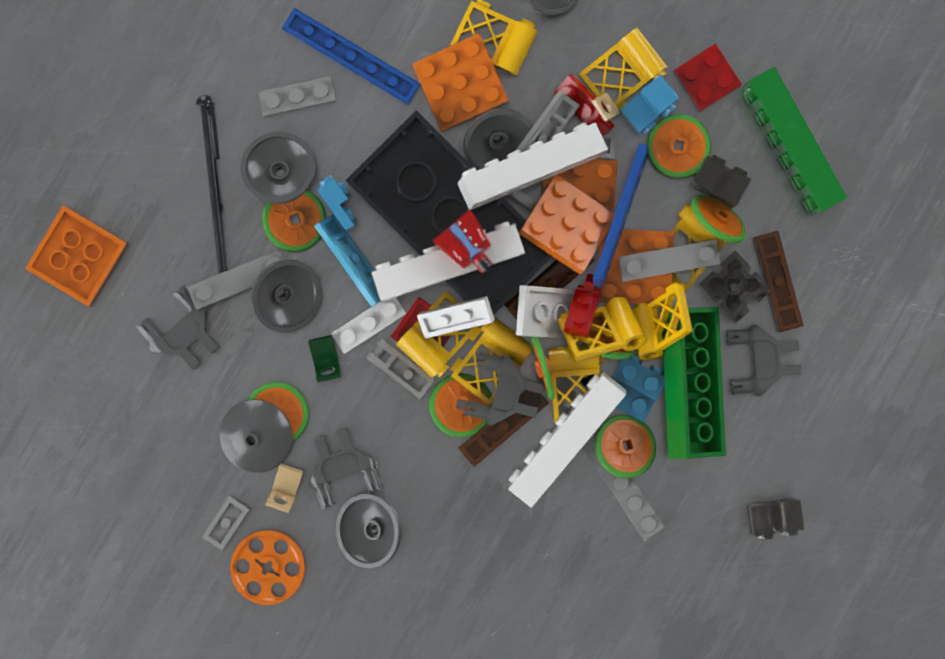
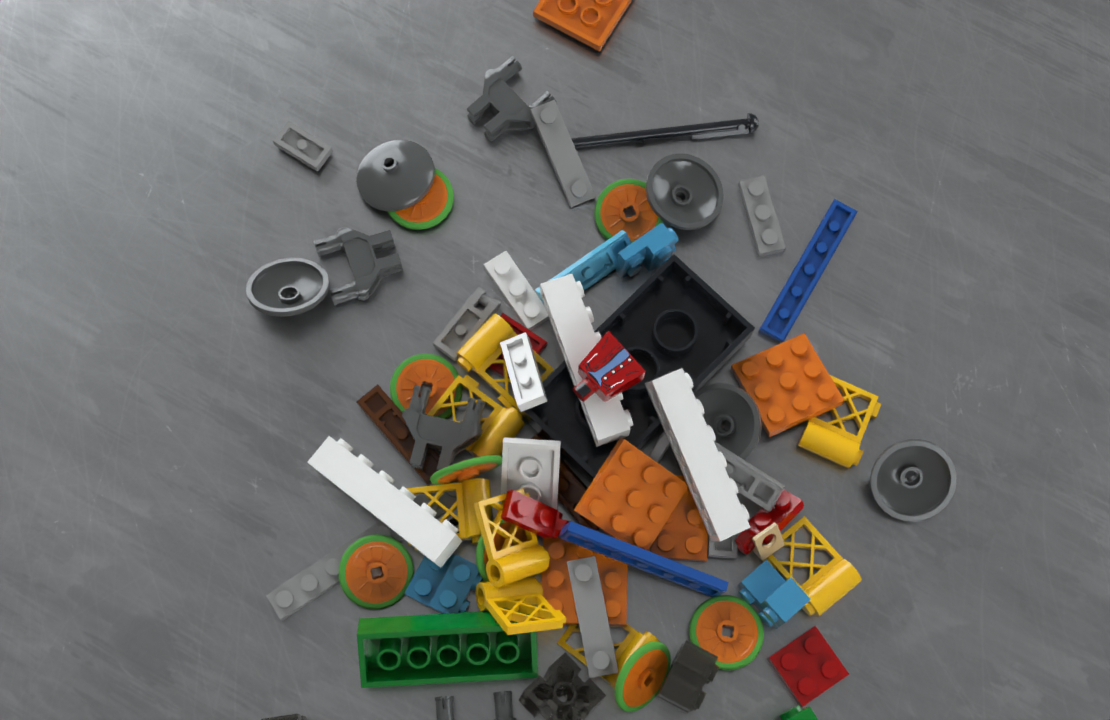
camera: 85 degrees right, 15 degrees down
orange wedge [230,530,305,605] -> none
dark grey dish [251,259,322,333] -> none
tan bracket [266,464,303,513] -> none
dark green bracket [308,335,341,383] -> none

